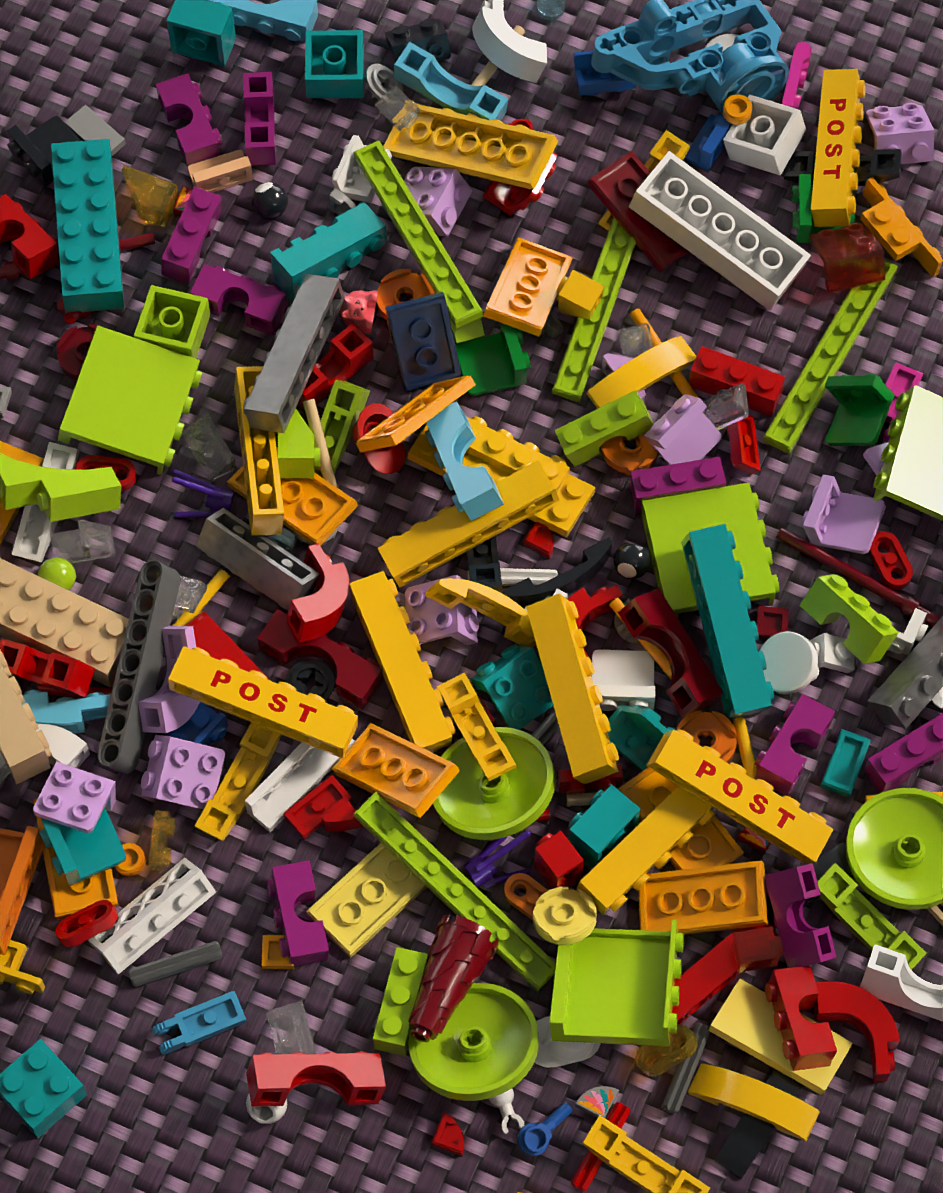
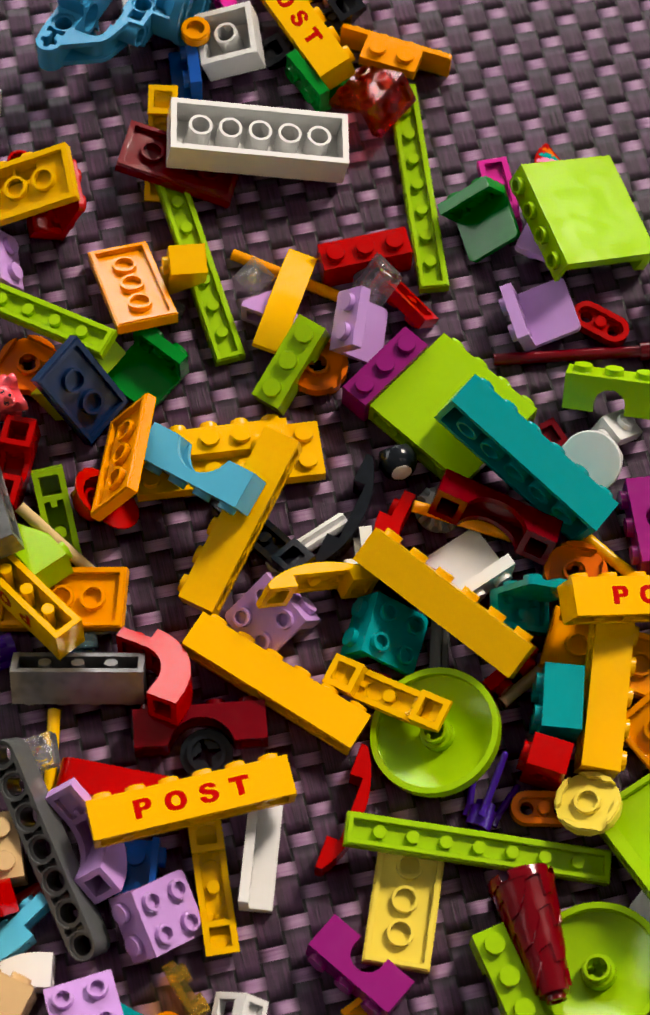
camera: 40 degrees left, 0 degrees up
red plate [283,775,353,840] -> none
light orange tile [332,723,460,818] -> none
red tile [523,521,554,559] -> none
blue bracket [573,50,636,96] -> none

